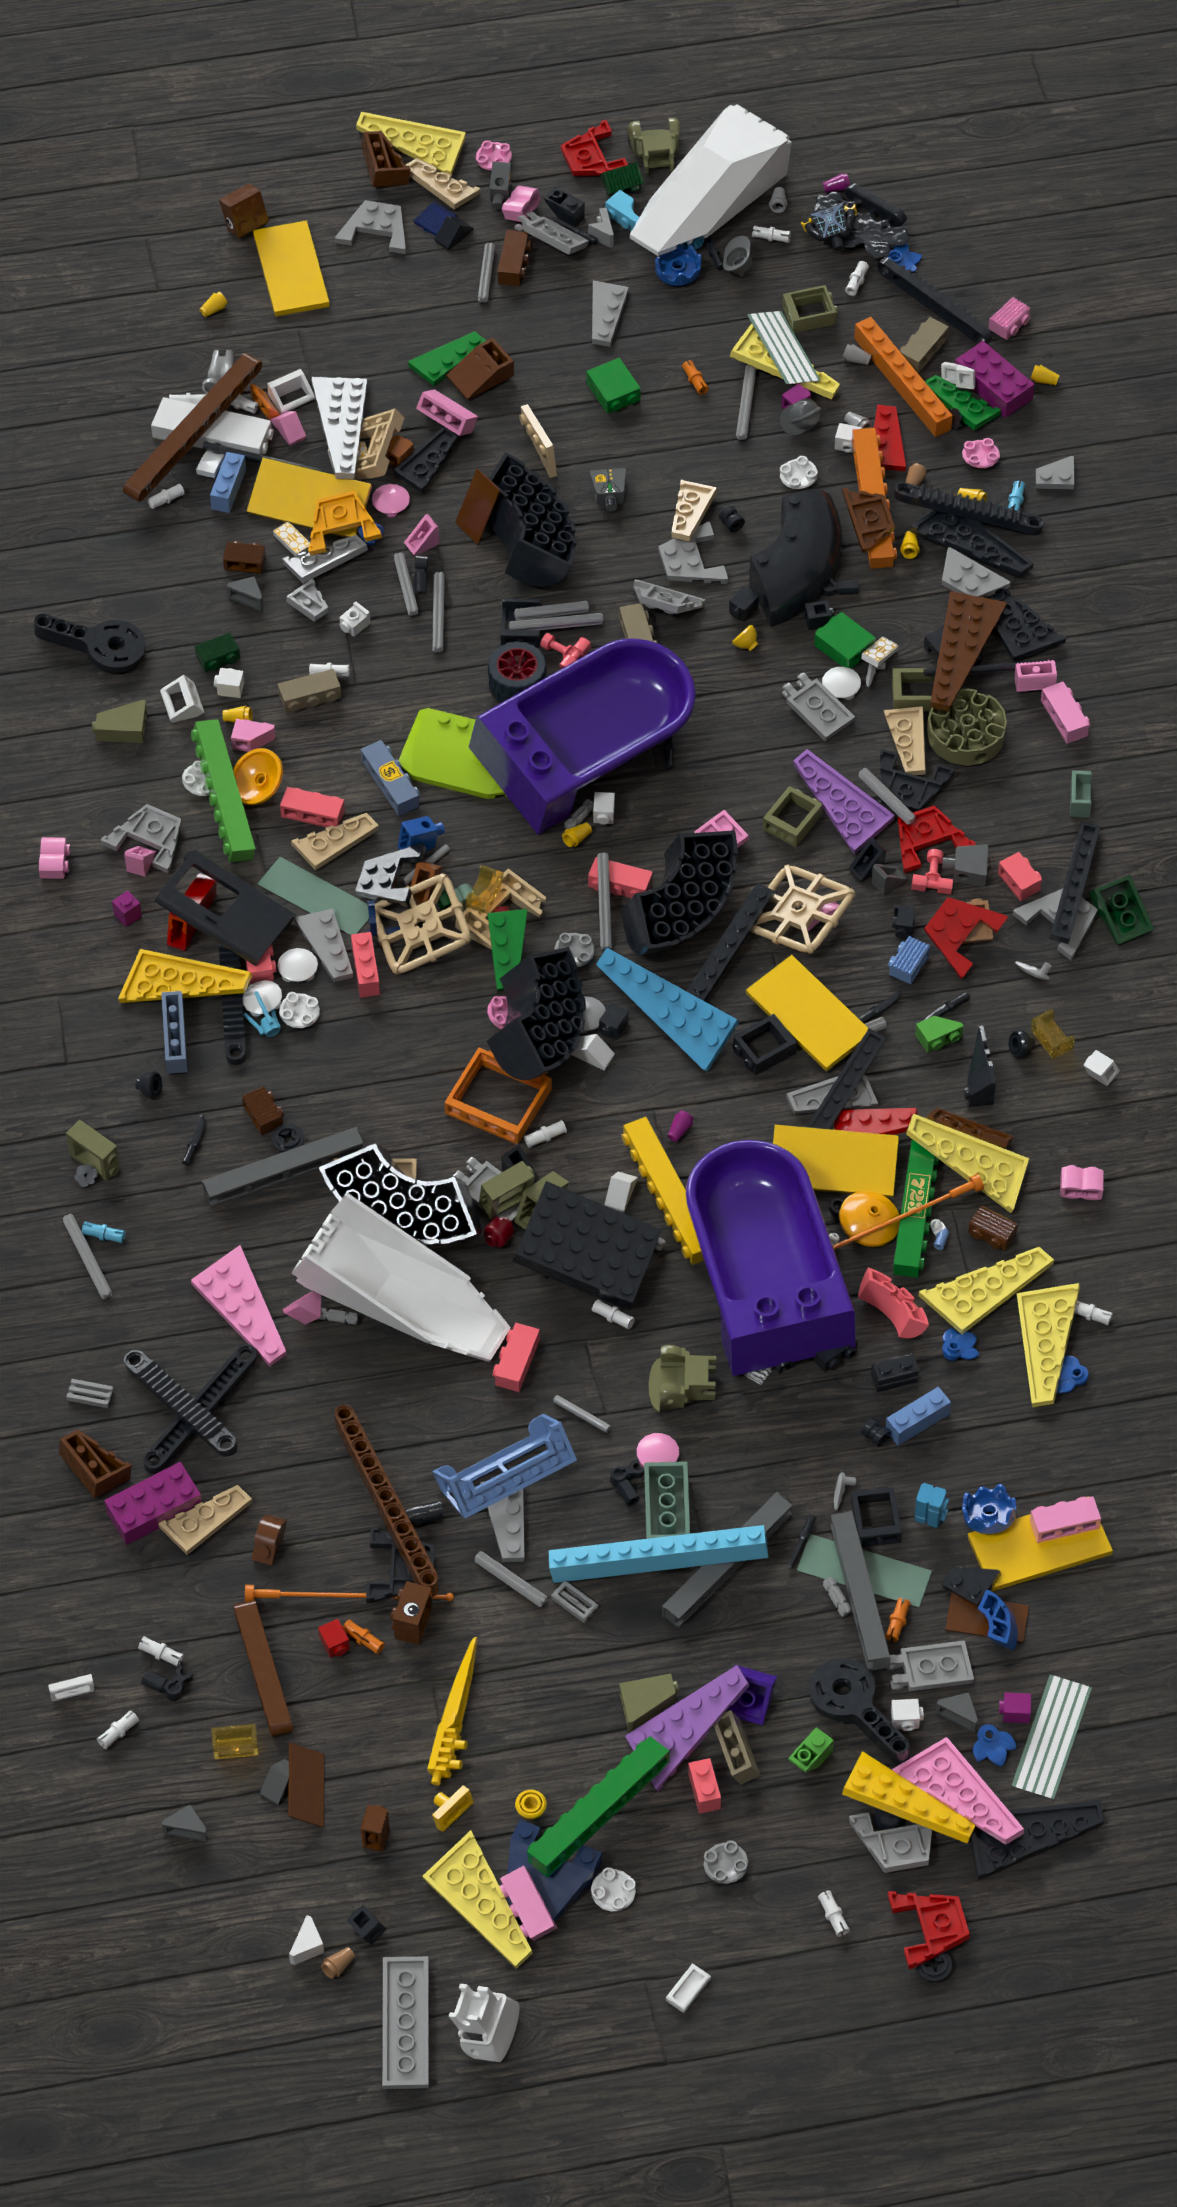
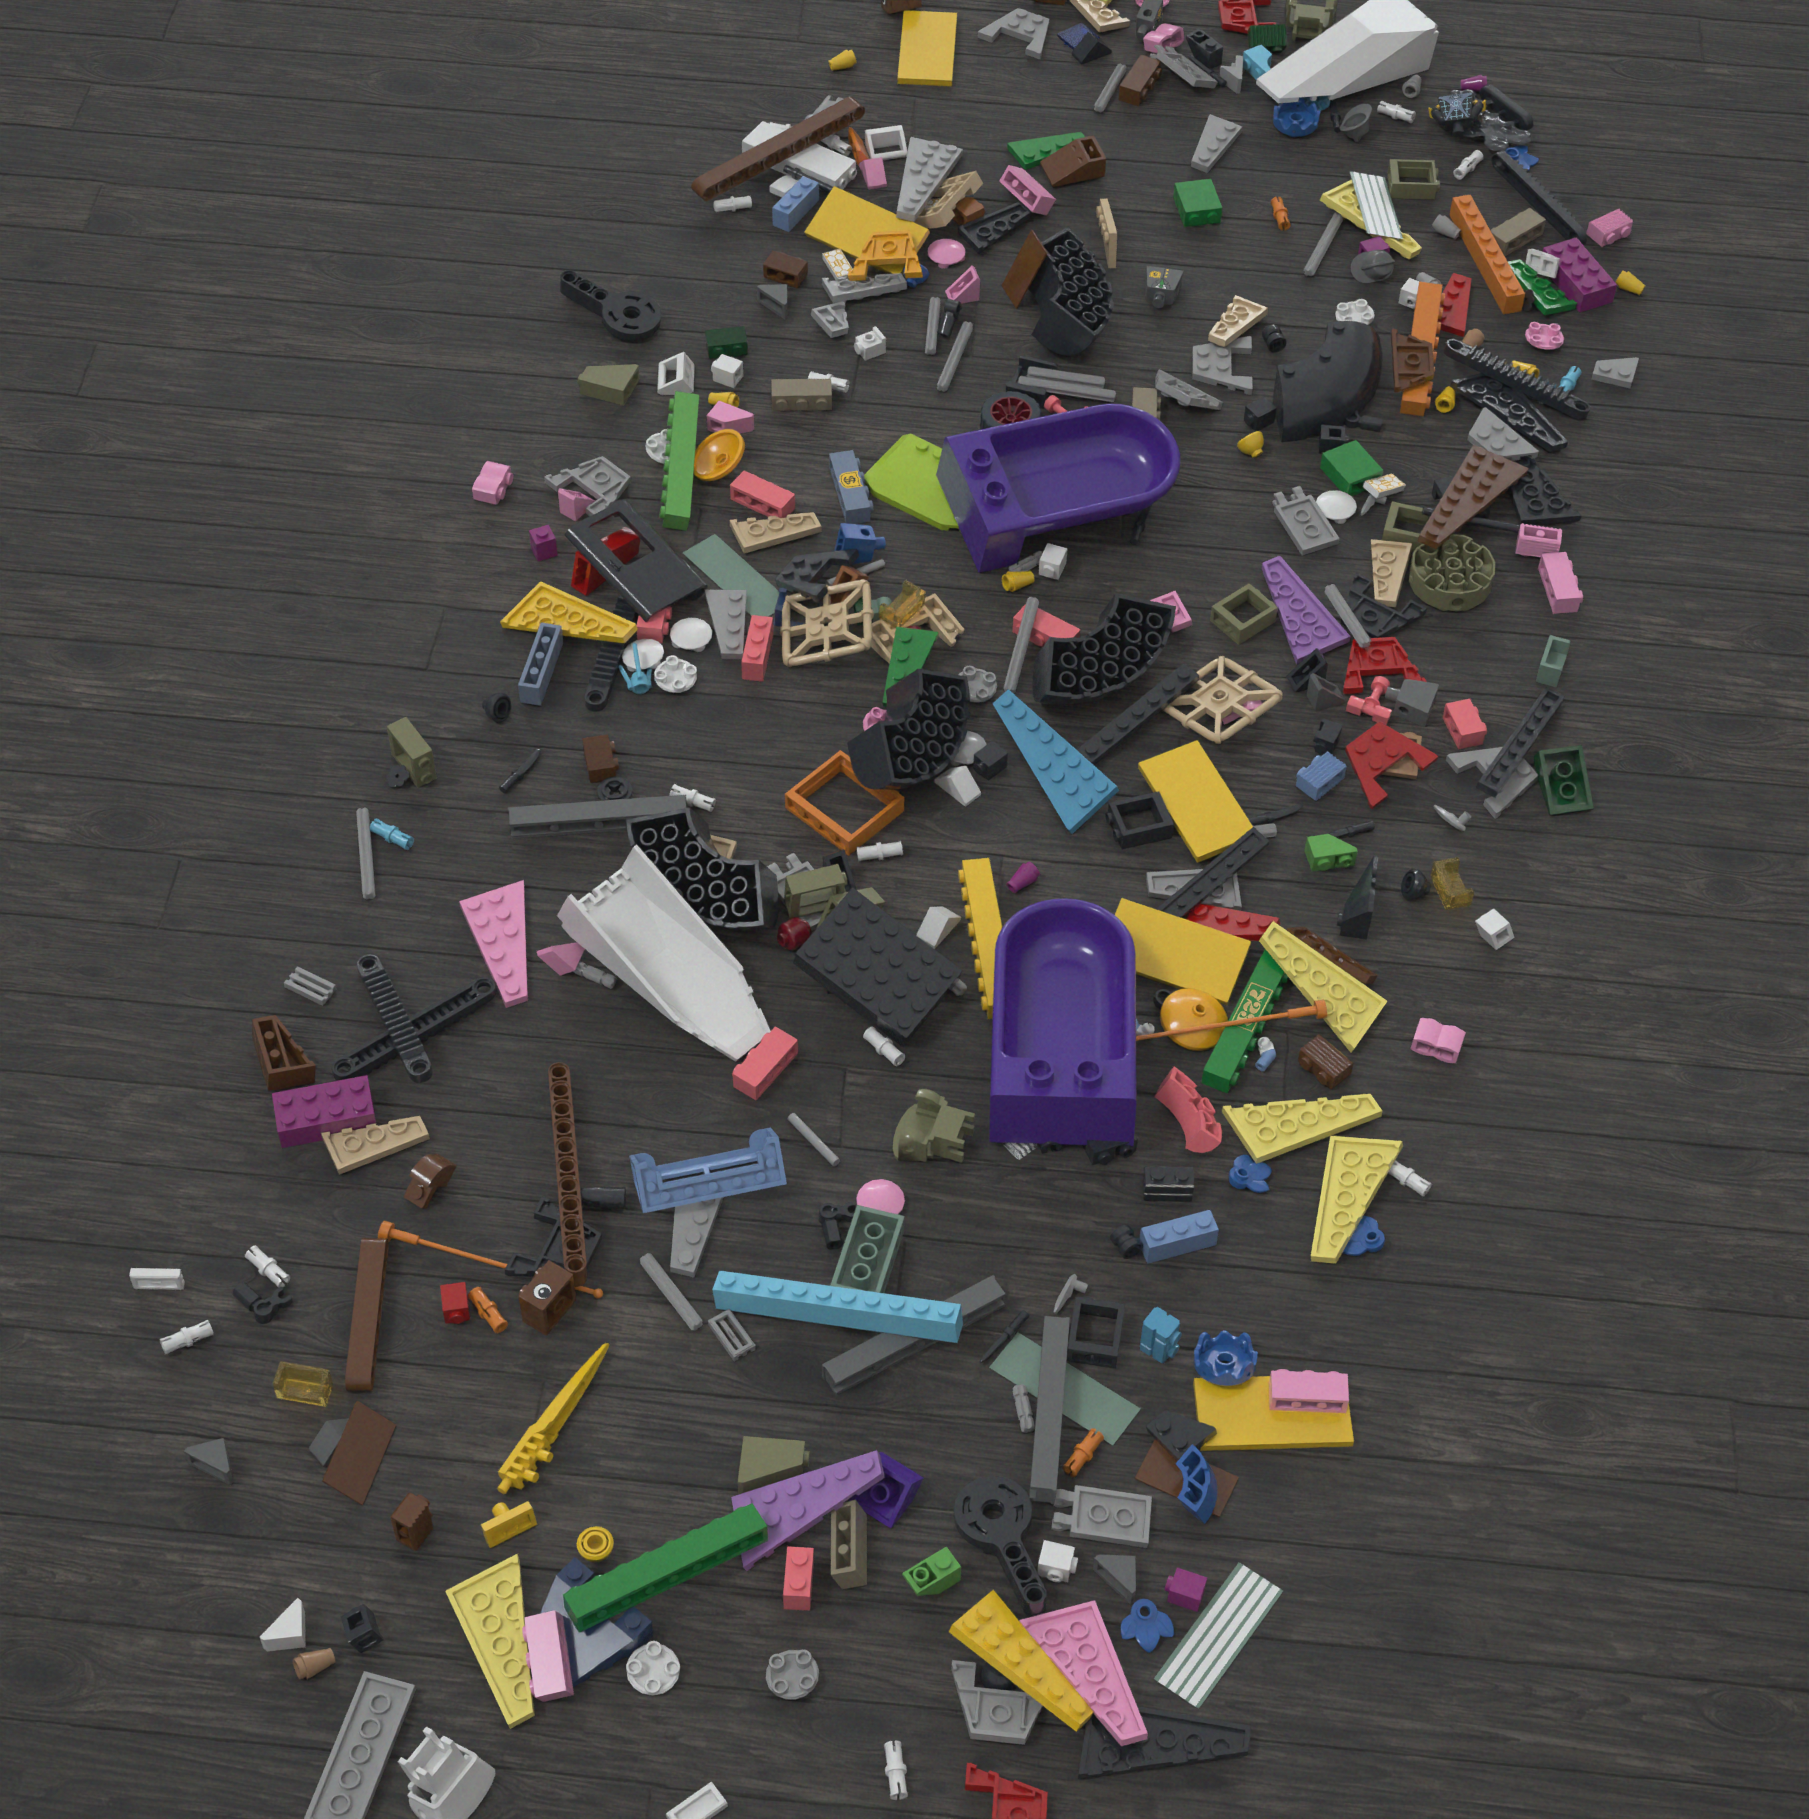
camera: 15 degrees right, 5 degrees down
none -> white pin [670,784,716,812]

